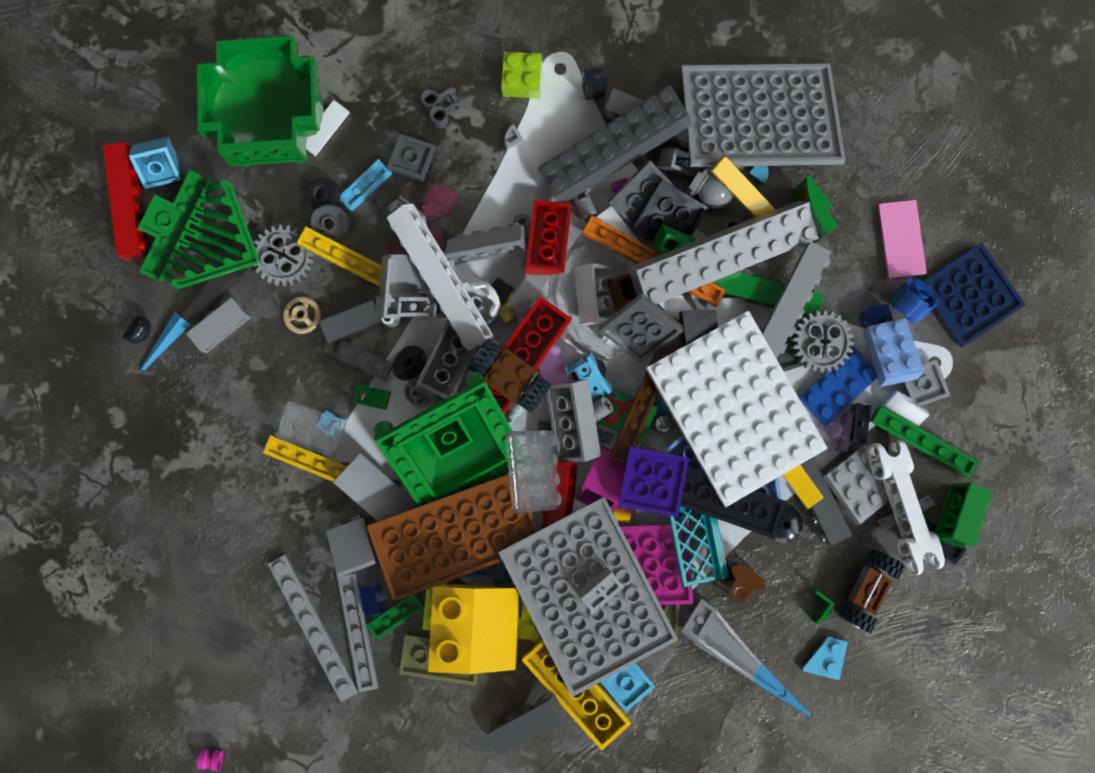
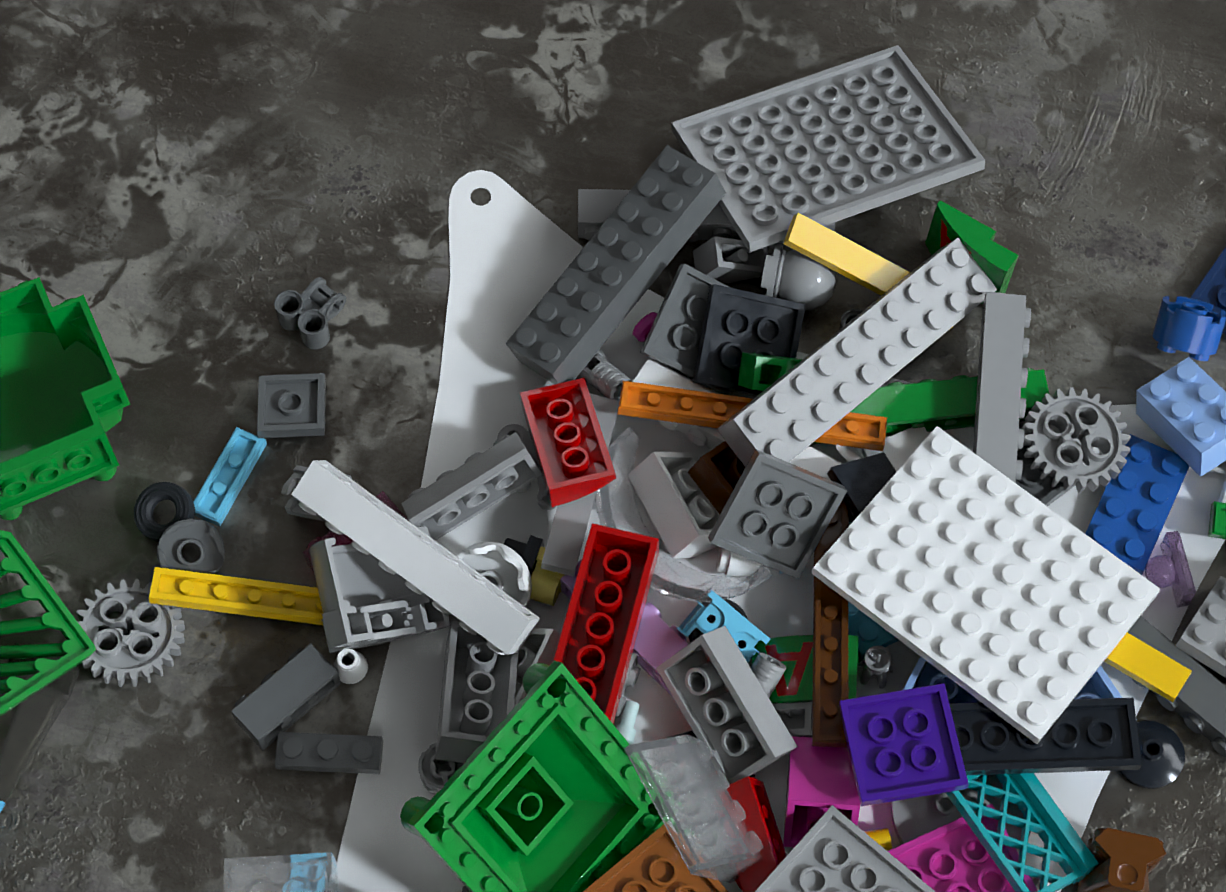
camera: 20 degrees left, 20 degrees down
light grey brick [186,297,251,353] -> none
tan piece [283,296,321,334] -> none
white tile [306,100,349,157] -> none
green bracket [353,384,391,410] -> none
black dish [393,345,426,381] -> none
clear pink slope [421,183,458,224] -> none
plate [468,339,551,413] -> none
lime brick [501,52,543,99] -> none
light grey tile [504,124,523,151] -> none
black hinge [581,67,608,100] -> none
medium azure tile [749,166,769,185] -> none
black hinge [847,403,872,444] -> none
clear blue leg [859,303,894,327] -> none
bright pink tile [877,200,927,279] -> none

